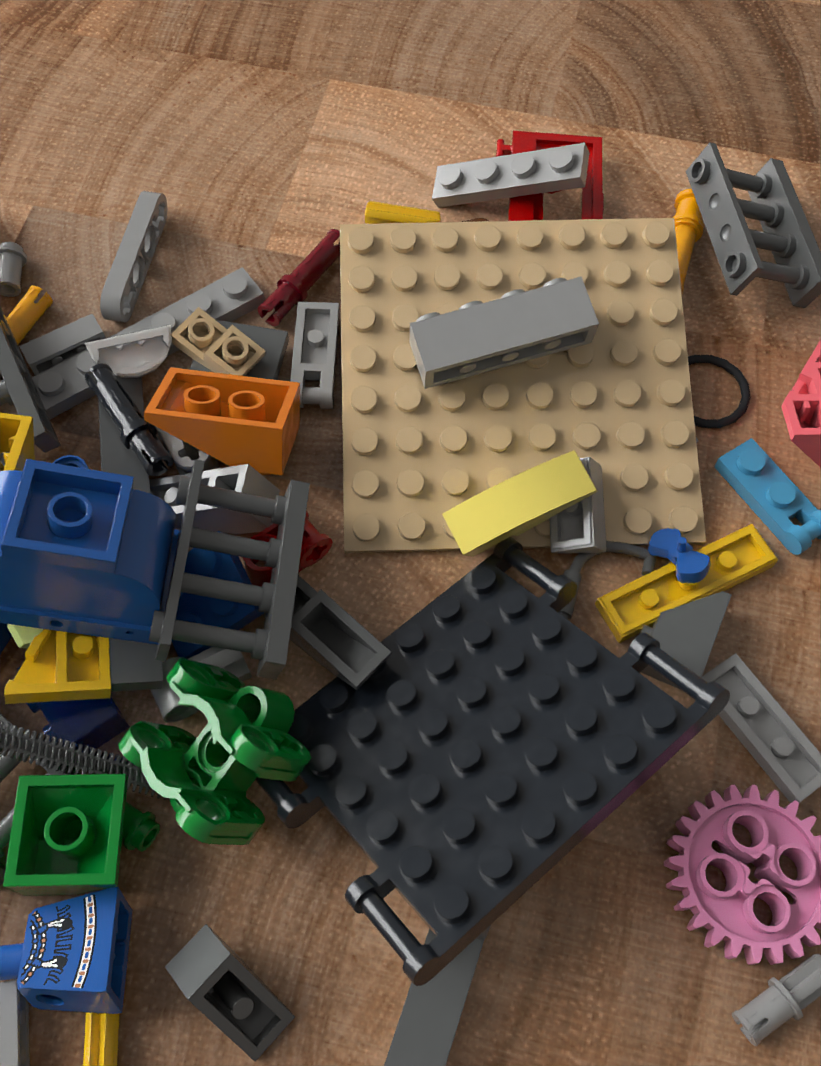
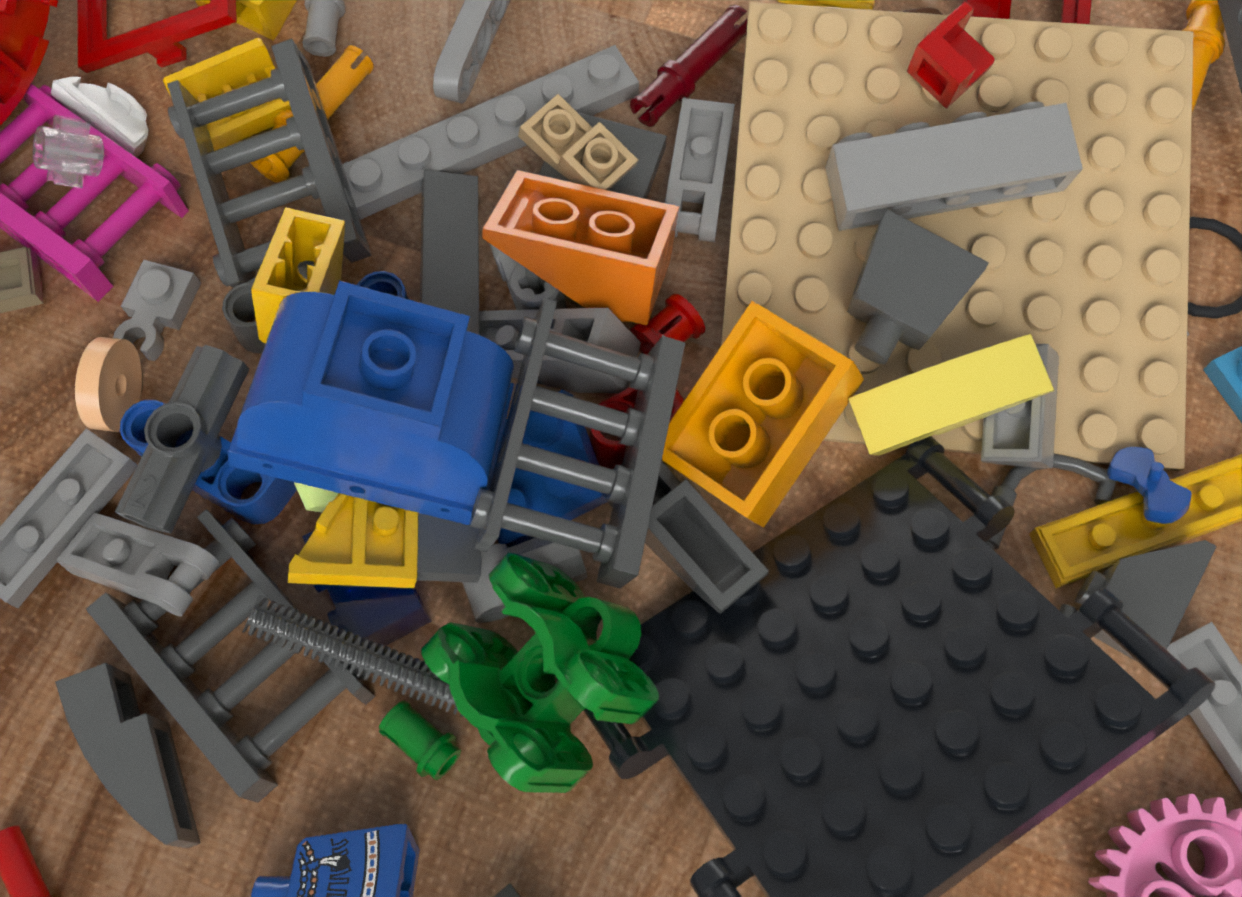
camera: 10 degrees right, 5 degrees up
green slope [3,774,128,896] -> none
light grey piece [19,314,106,376] -> none
white plate [85,325,172,378] -> none
black pin [85,363,174,476] -> none
none -> red bush [630,293,706,355]
none -> light orange slope [662,301,864,528]
none -> dark grey torso [847,209,989,364]
none -> red panel [906,1,995,109]

